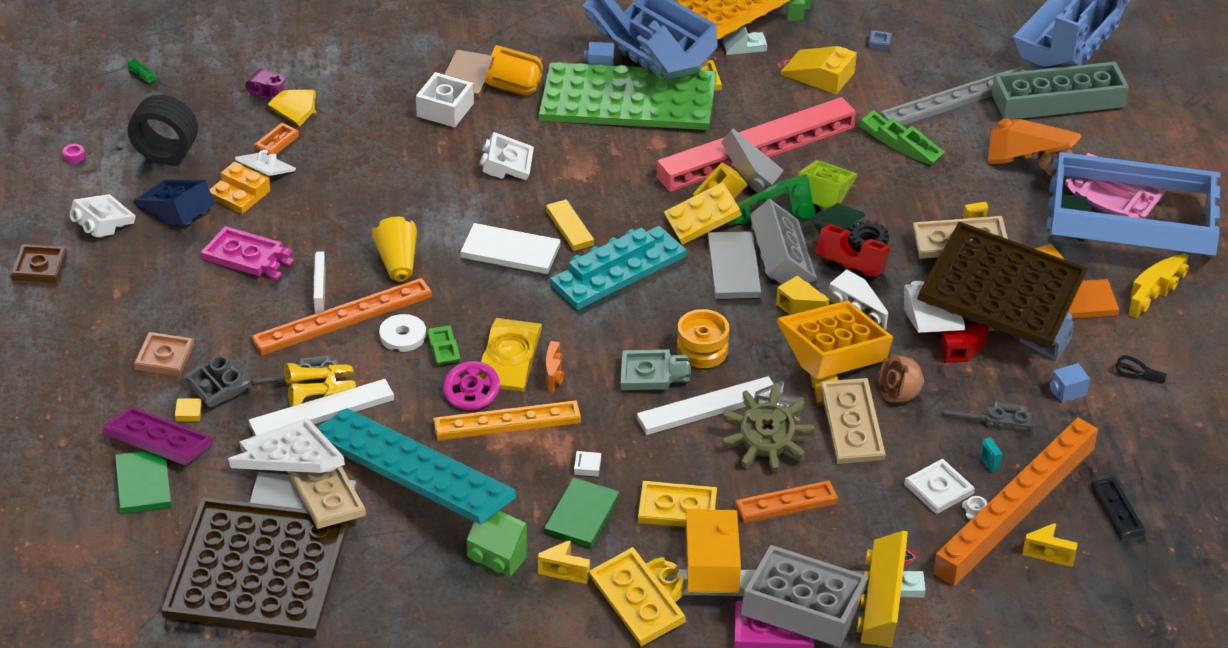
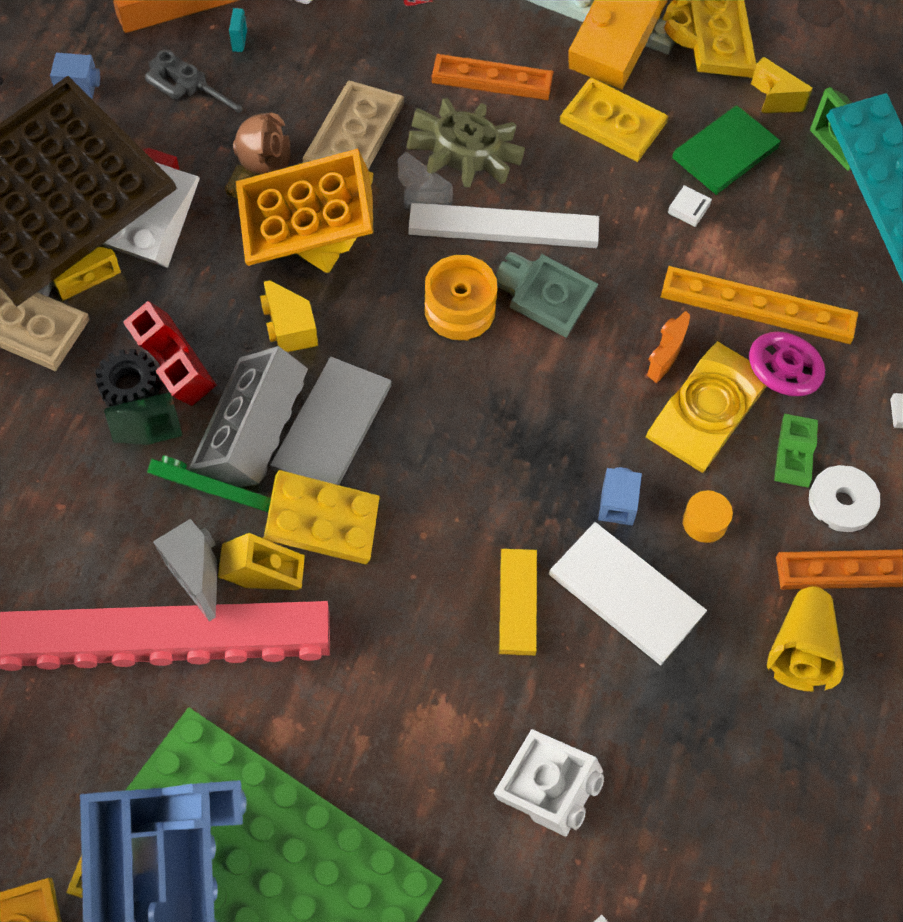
camera: 155 degrees left, 20 degrees up
teal plate [550,226,687,310] -> none
lime slope [798,160,857,211] -> none
white slope [829,270,888,330] -> none
white tile [904,459,975,514] -> none
none -> medium blue brick [598,467,642,526]
none -> light orange piece [683,490,733,543]

